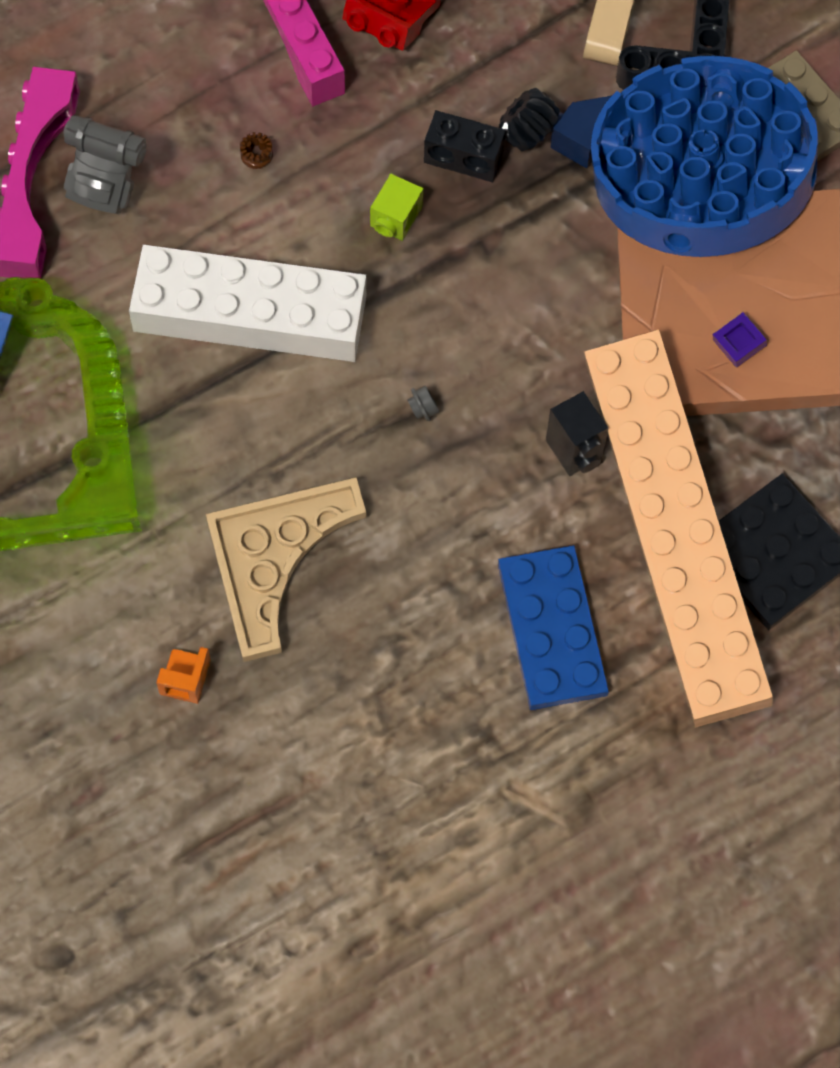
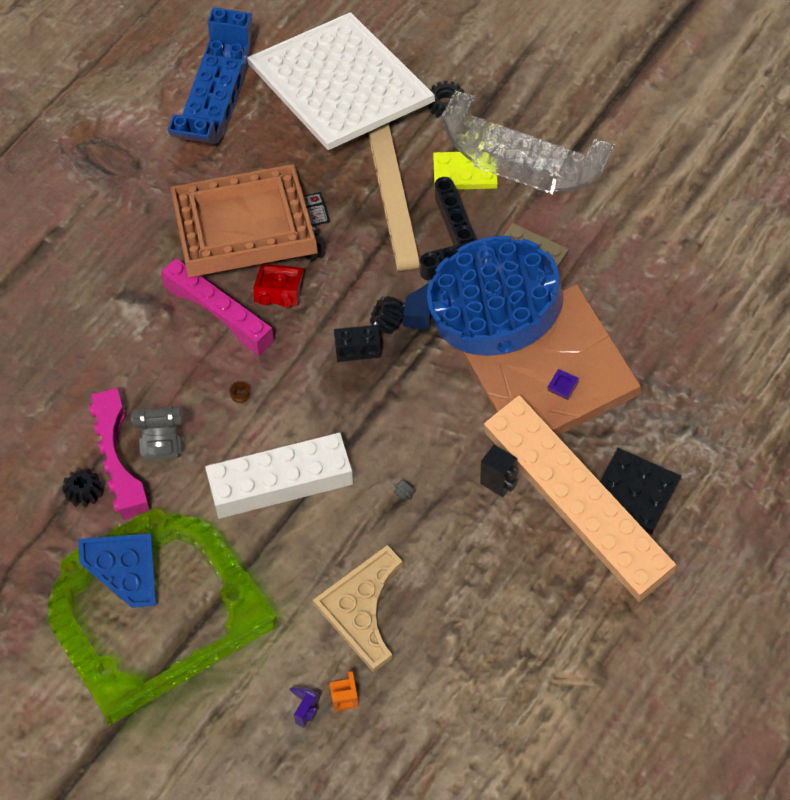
camera: 20 degrees left, 10 degrees down
lime brick [370,173,424,241] -> none
blue plate [497,545,609,710] -> none
none -> dark purple plate [290,687,320,728]

